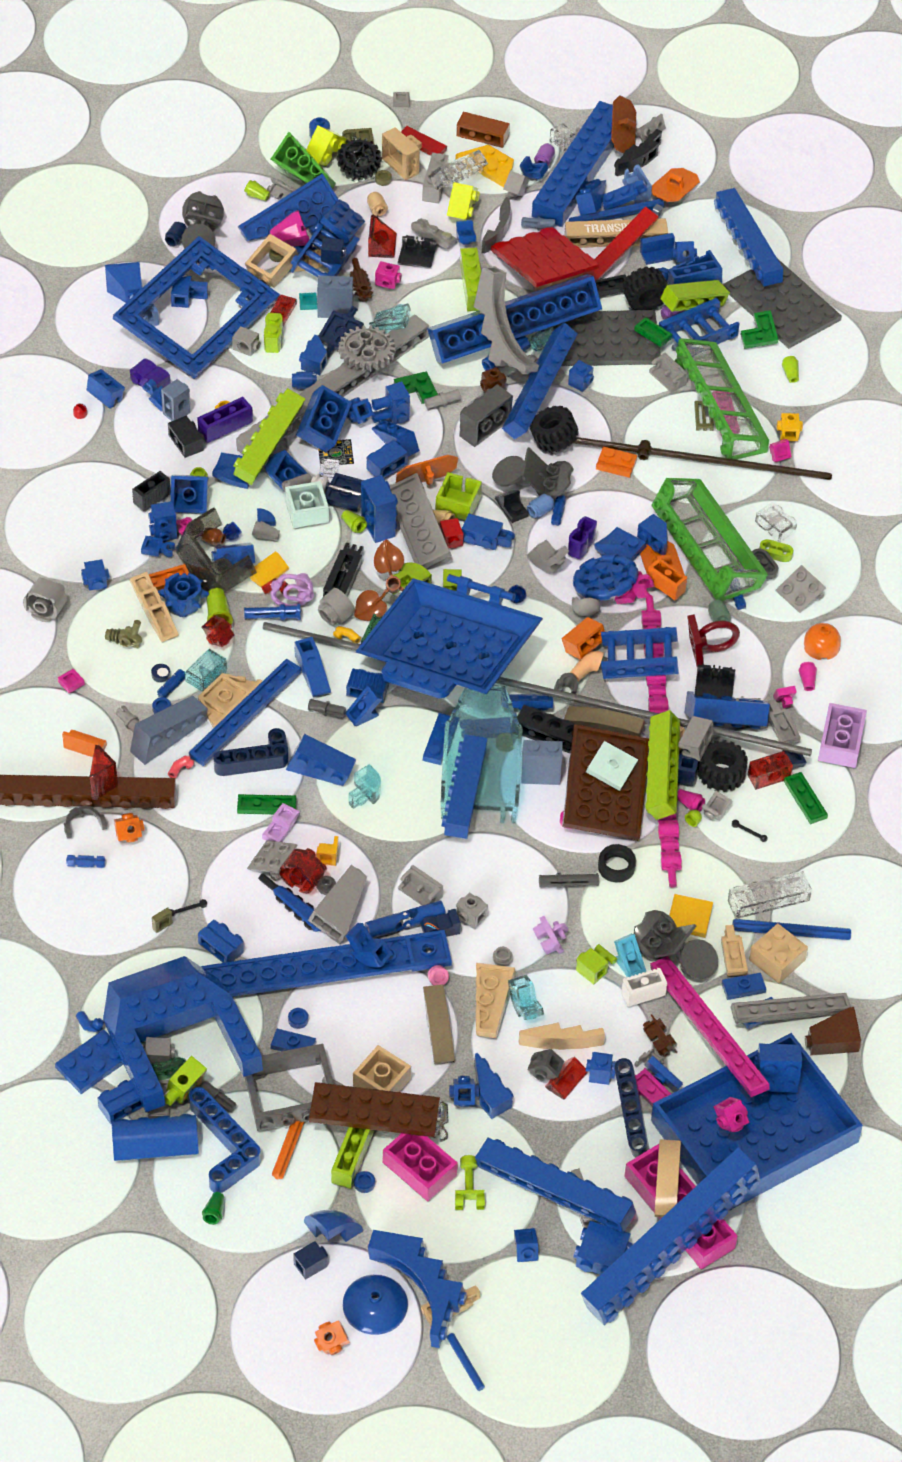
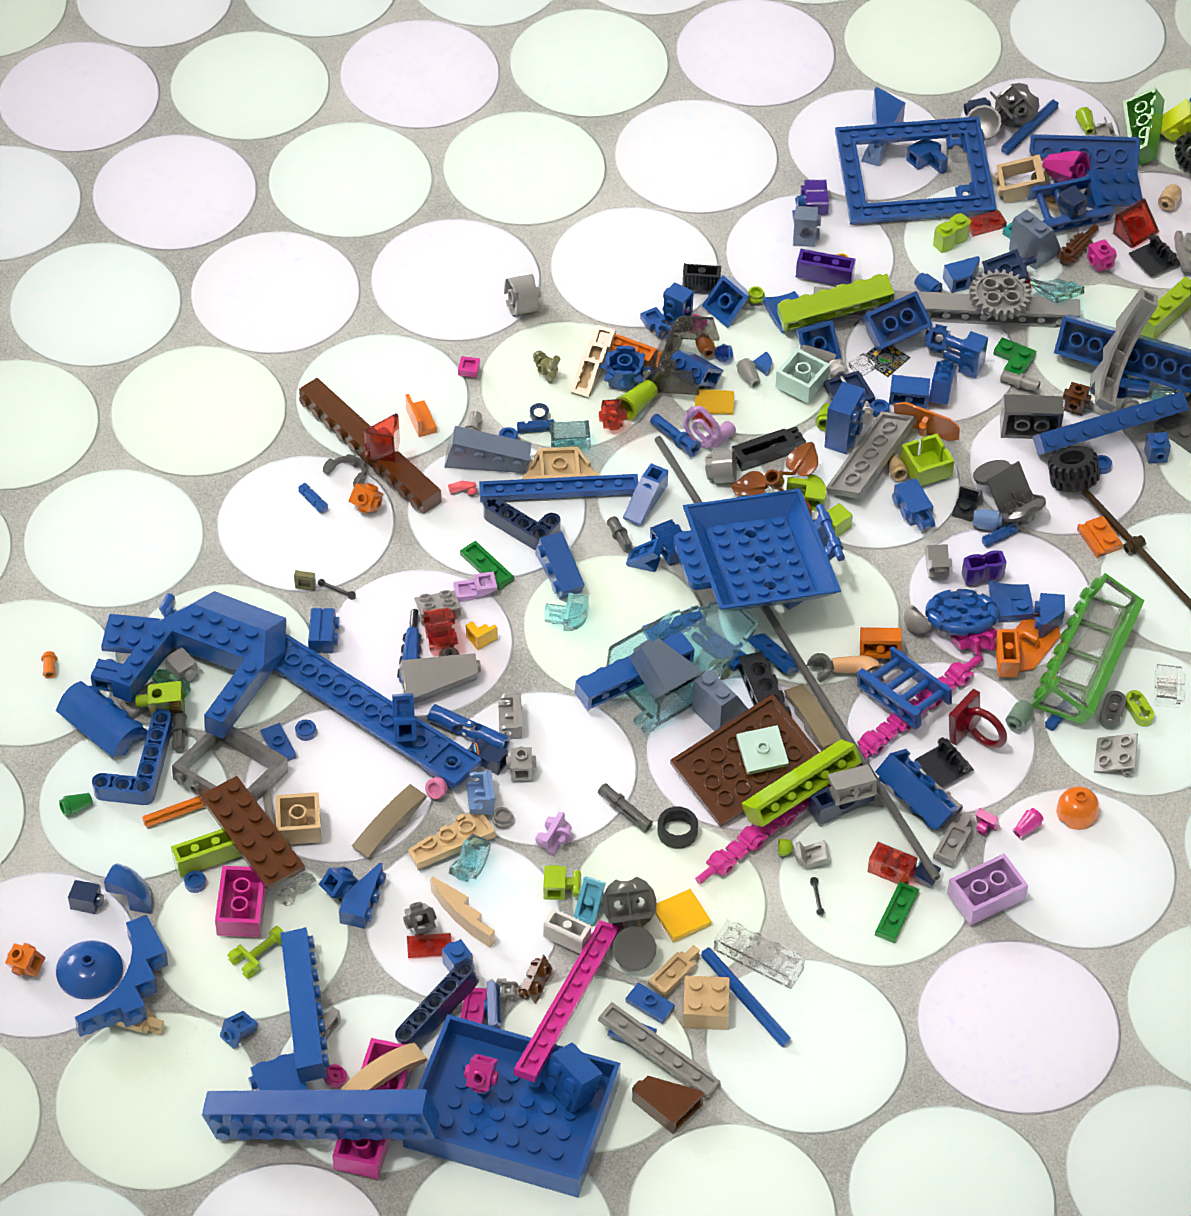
camera: 50 degrees right, 0 degrees up
red hinge [73,403,88,419] -> none
blue brick [81,559,110,591] -> none
blue hinge [86,369,125,408] -> none
black brick [168,415,205,458] -> none
light grey brick [232,326,261,357] -> none
yellow arm [333,626,361,643] -> none
red brick [440,518,463,548] -> none
blue bar [446,1333,485,1391] -> none
clear blue plate [508,585,526,603] -> none
dark pink cone [677,789,705,812] -> none
black tyre [698,740,748,792] -> none
none -> orange pin [41,651,58,679]
none -> medium blue hinge [466,770,495,814]
none -> sand blue slope [629,638,701,700]
none -> blue axle [1001,99,1059,154]

